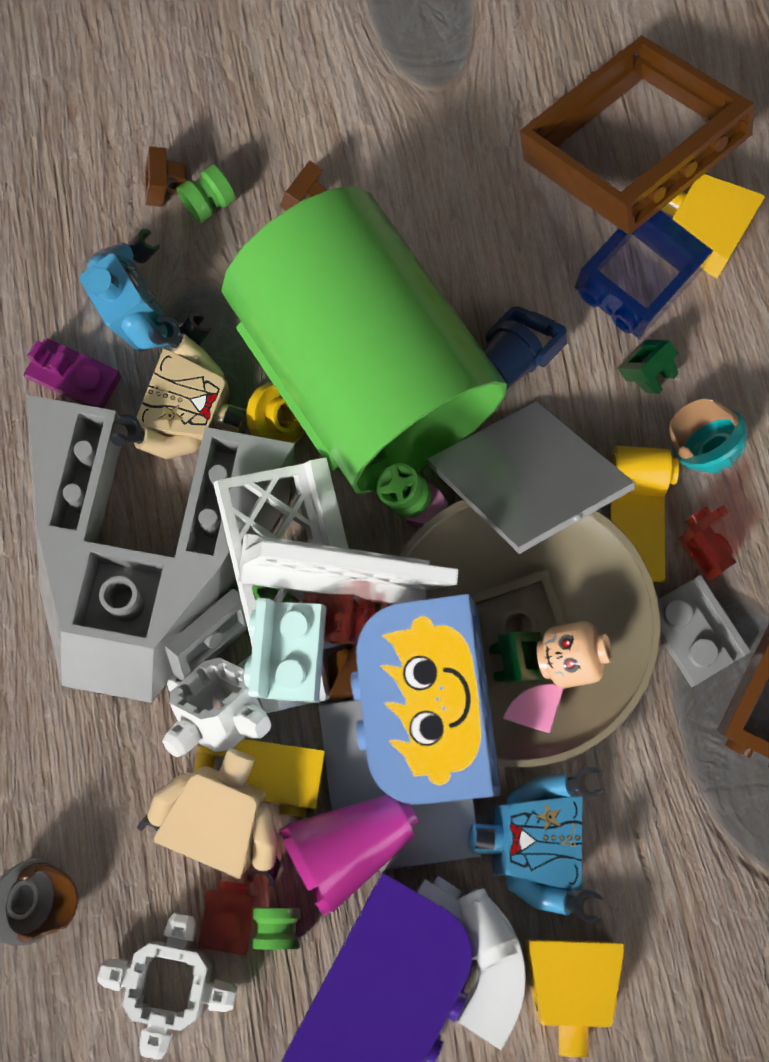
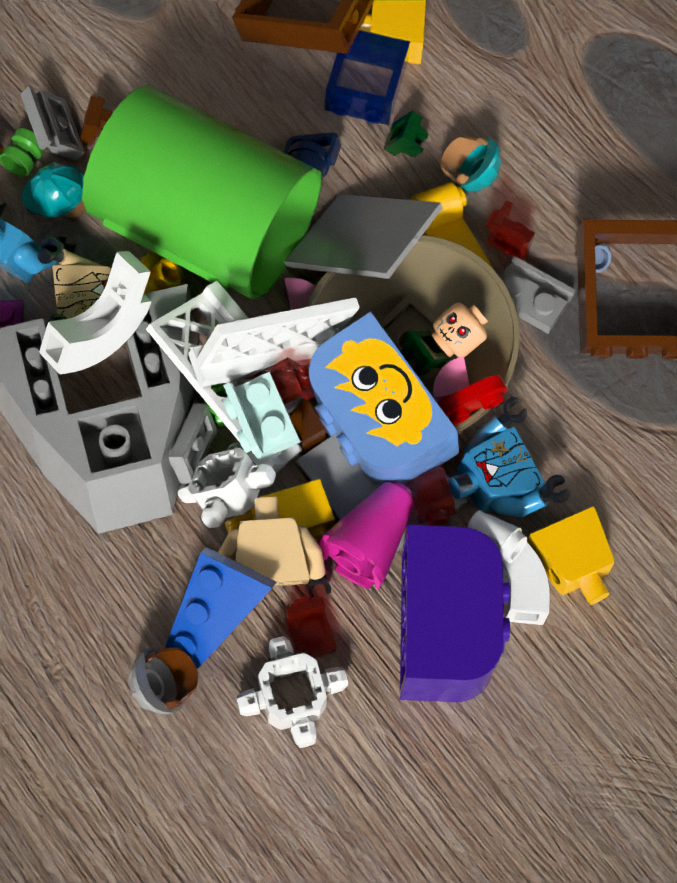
camera: 30 degrees left, 10 degrees down
bright green wheel [252,907,301,950] -> none
bright green wheel [377,463,432,518] -> none
none -> light grey plate [20,86,85,161]
none -> teal piece [22,162,86,218]
none -> white arch [39,251,152,374]
none -> wing [165,547,277,669]
none -> clear red bracket [408,468,456,526]
none -> red plate [437,375,508,426]

